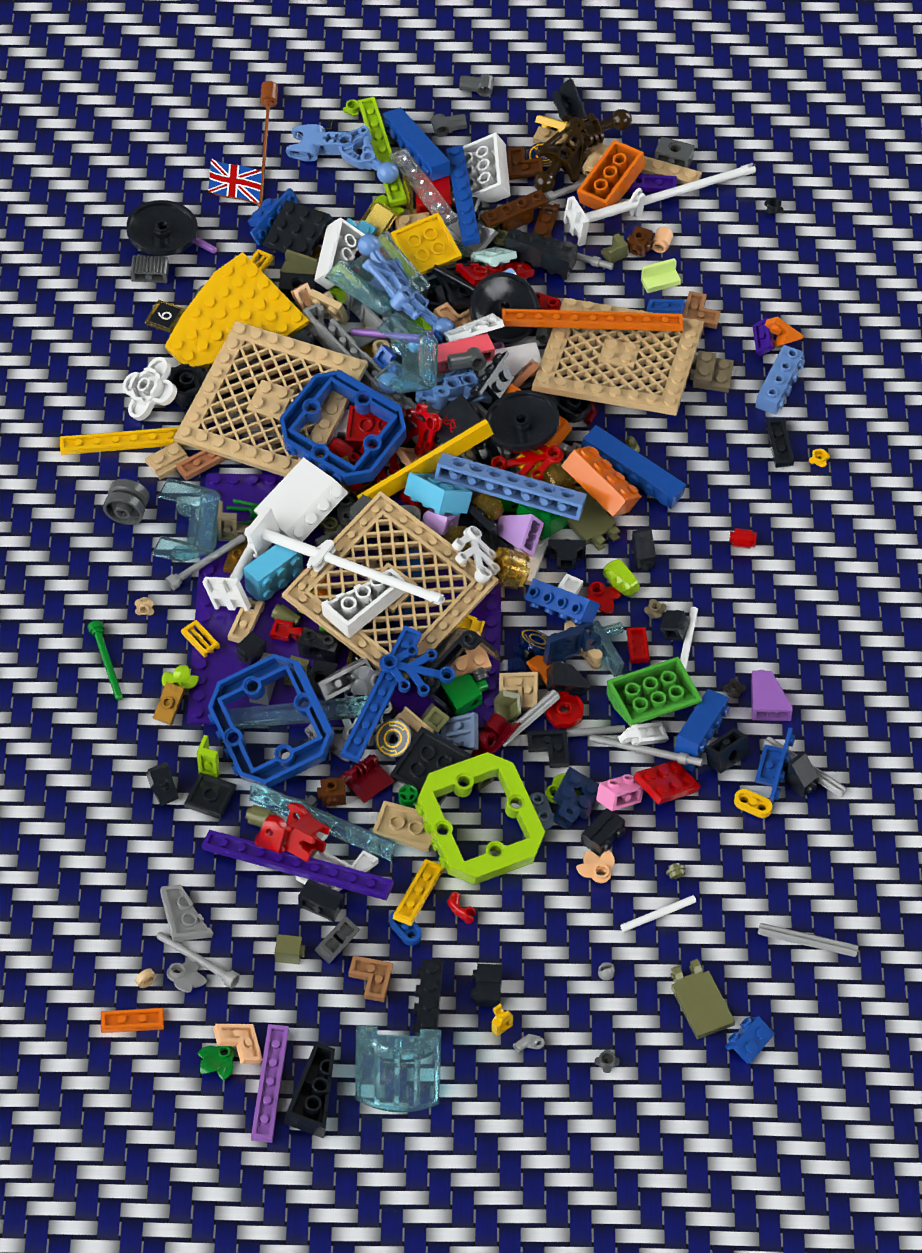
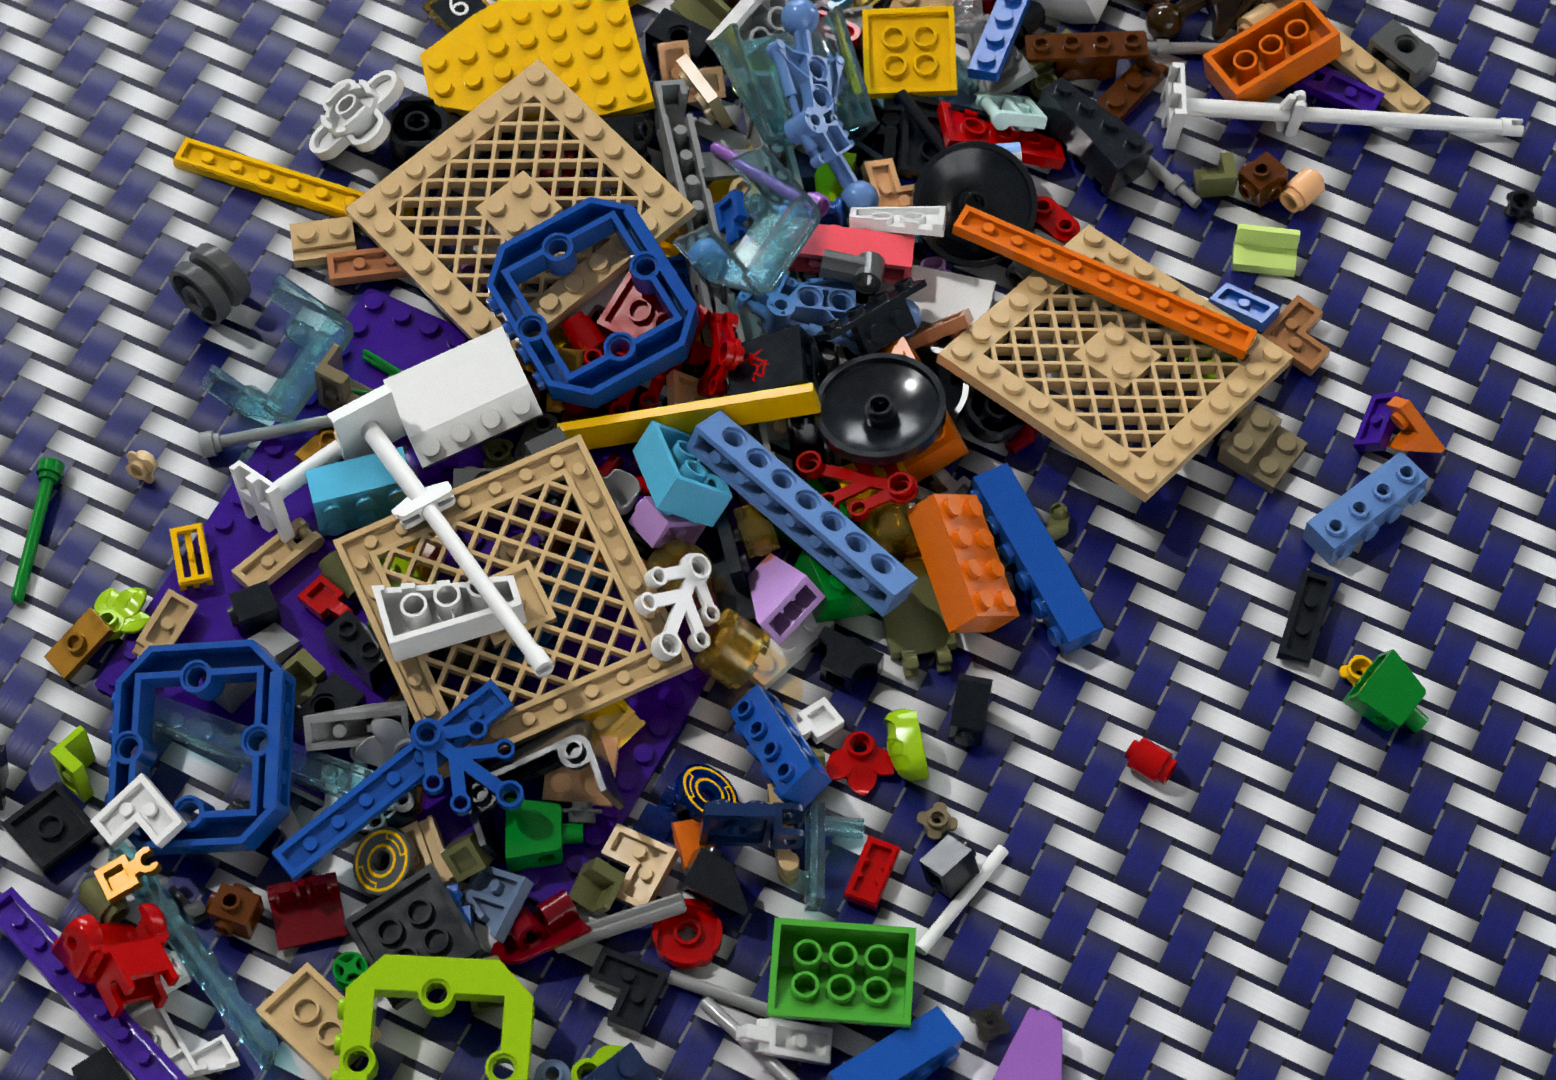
camera: 25 degrees right, 5 degrees up
none -> white plate [90,773,188,848]
none -> plate [94,846,162,904]
none -> tan hinge [132,589,198,658]
none -> green torso [1342,649,1429,733]

